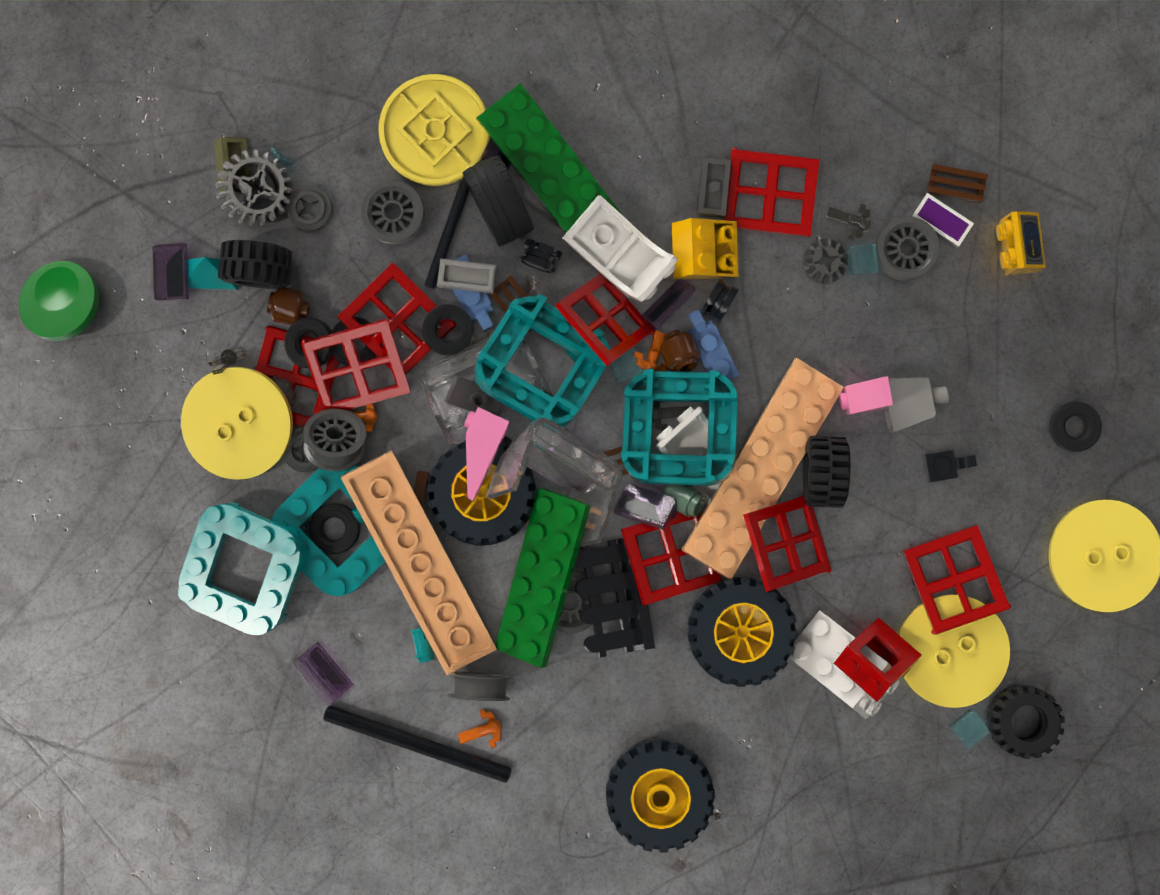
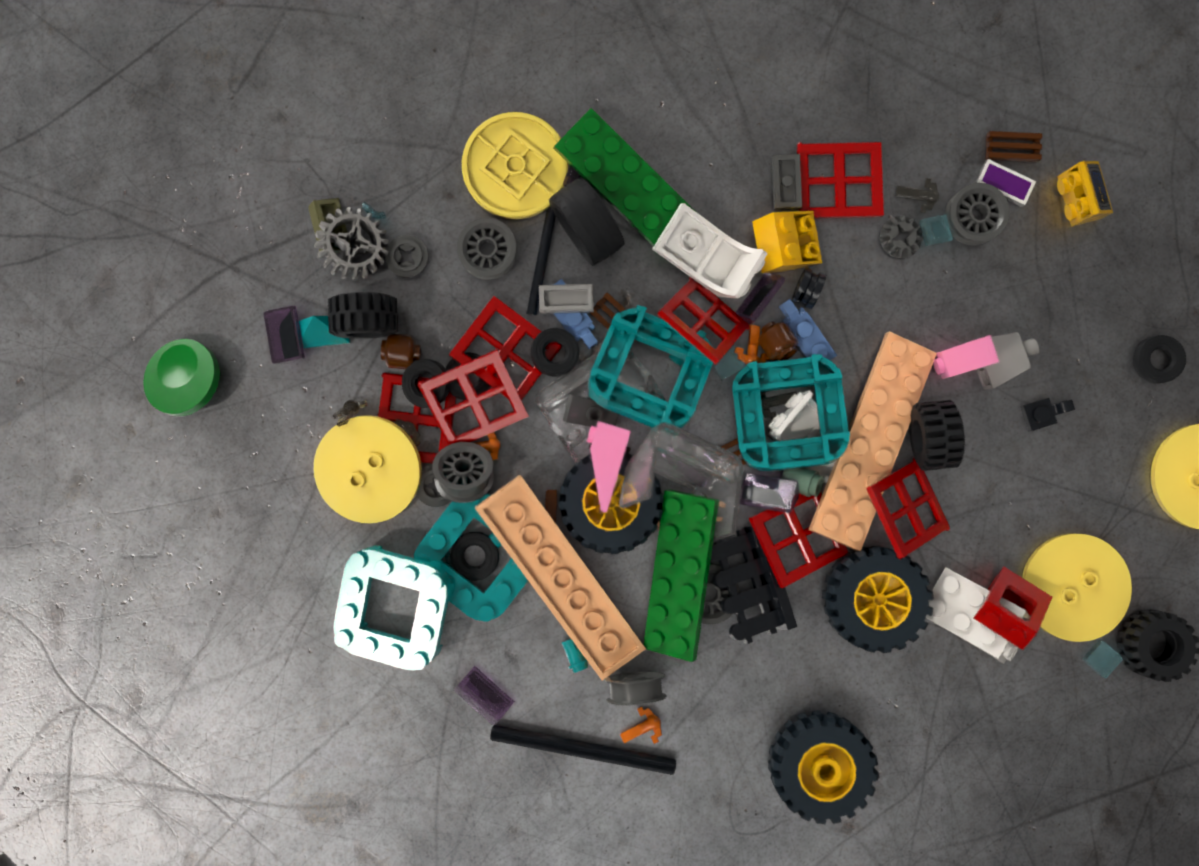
camera: 15 degrees left, 0 degrees up
black wheel [518,239,562,274] -> none
red window [903,525,1012,635] -> none

